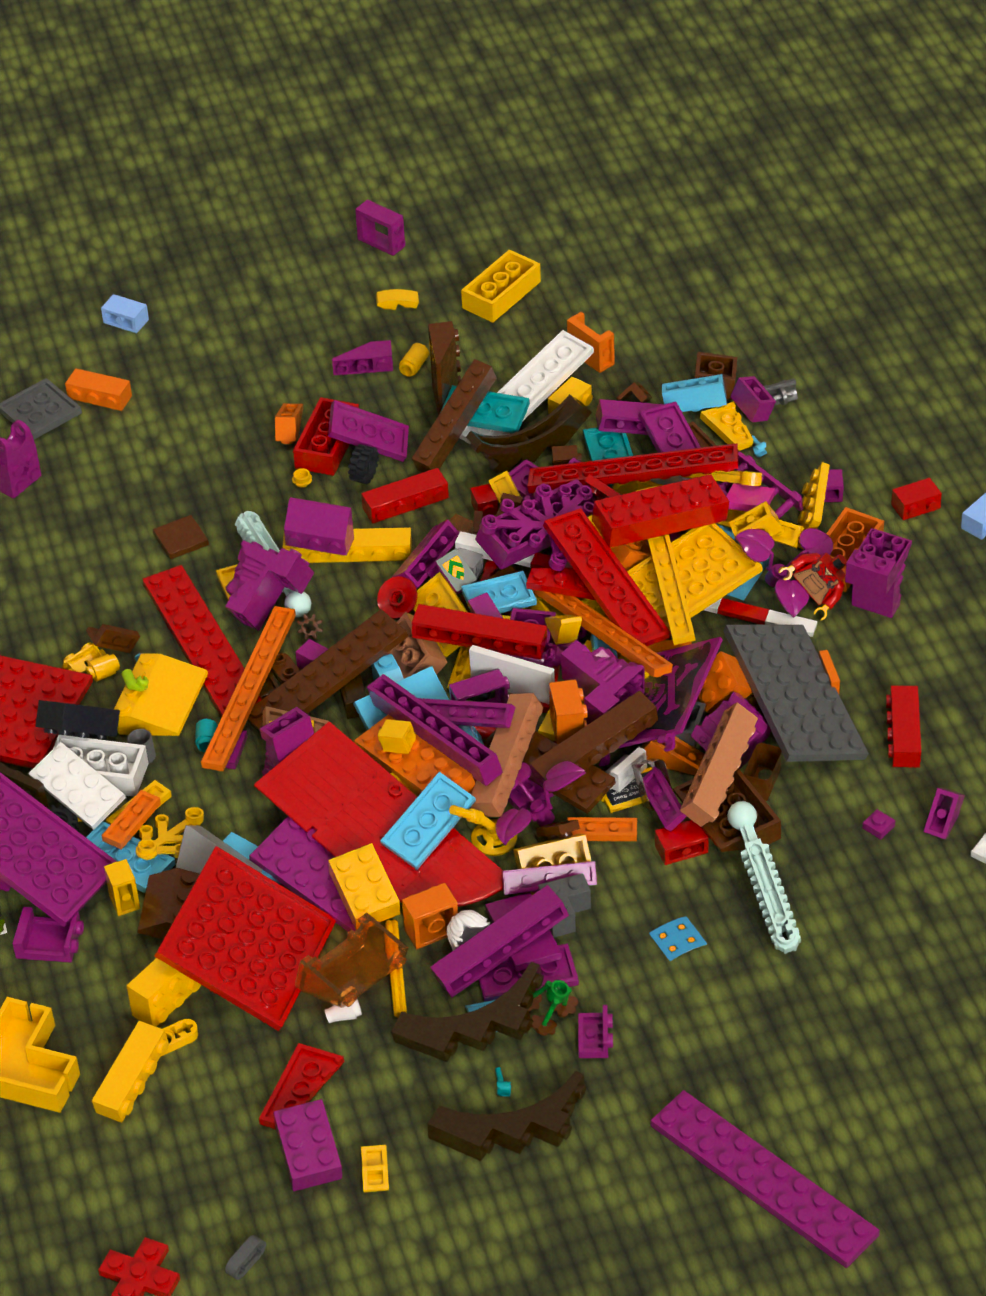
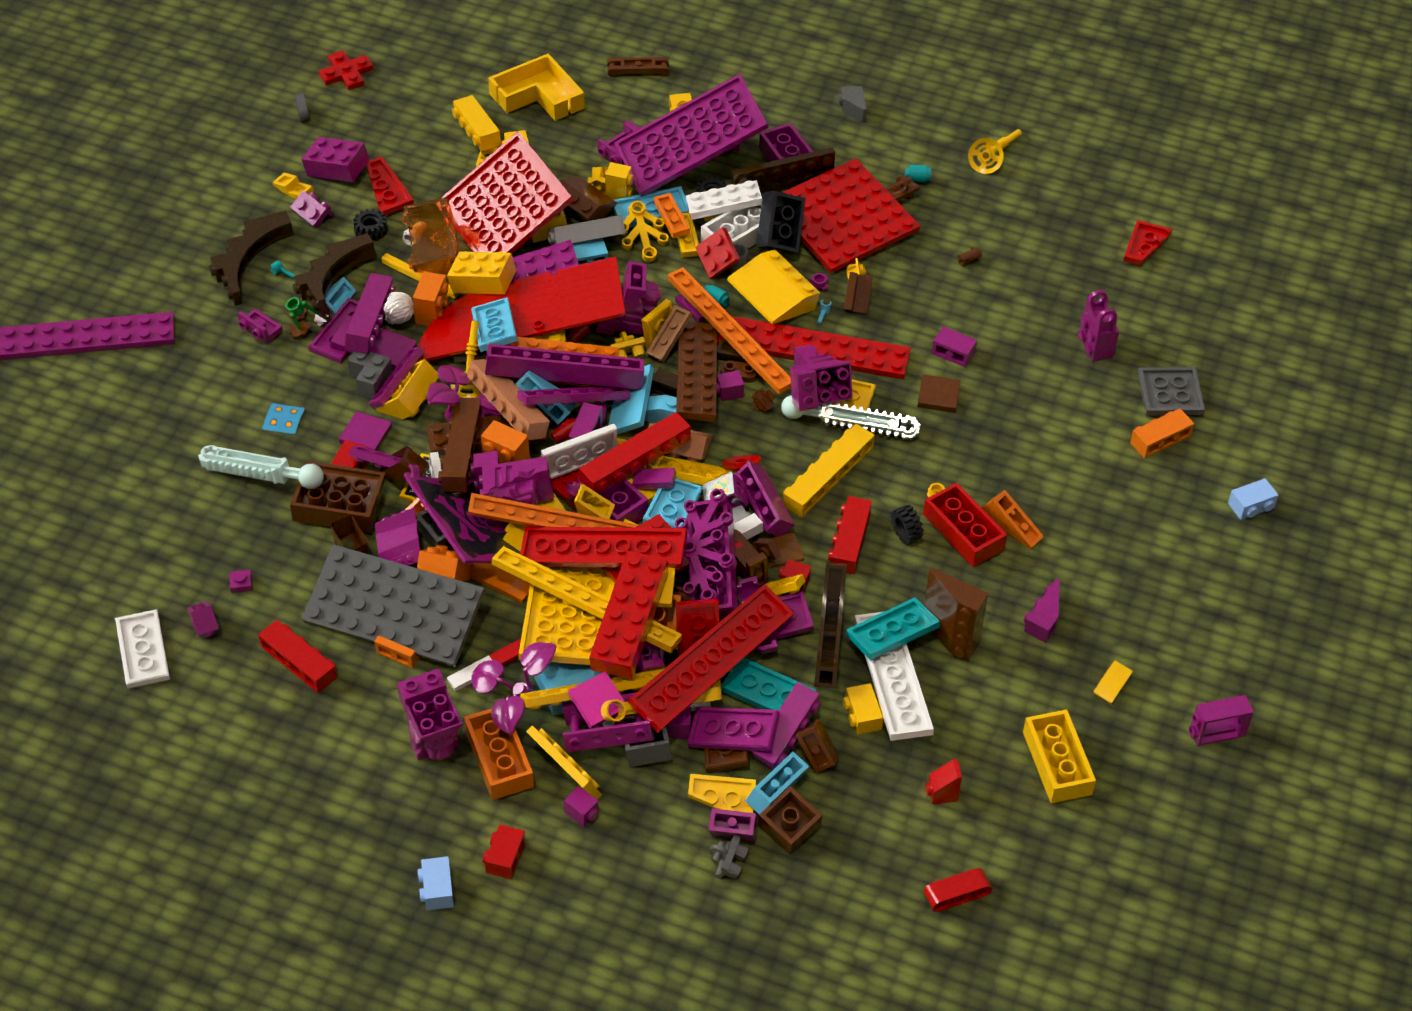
camera: 125 degrees right, 5 degrees up
yellow brick [86,654,120,682] -> none
lime arm [121,669,149,692] -> none
magenta slope [284,497,354,556] -> none
magenta plate [328,400,409,462] -> none
yellow brick [378,719,416,754] -> none
yellow head [399,343,429,377] -> none
reddish brown brick [412,359,496,472] -> none
reddish brown plate [535,820,580,840] -> none
reddish brown brick [552,445,582,465] -> none
orange panel [567,312,615,373] -> none
orange plate [568,817,637,841] -> none
nougat brick [680,702,758,827] -> none
yellow brick [729,501,783,537] -> none
medium azure hand [752,435,767,457] -> none
torso [778,553,847,621] -> none
none -> bracket [290,190,335,228]
none -> magenta tile [339,411,392,451]
none -> black tyre [353,209,388,241]
none -> yellow hips [588,167,608,194]
none -> red plate [695,227,740,279]
none -> magenta plate [810,273,829,290]
none -> red beam [923,868,993,912]
none -> red slope [925,759,962,804]
none -> magenta brick [931,326,977,368]

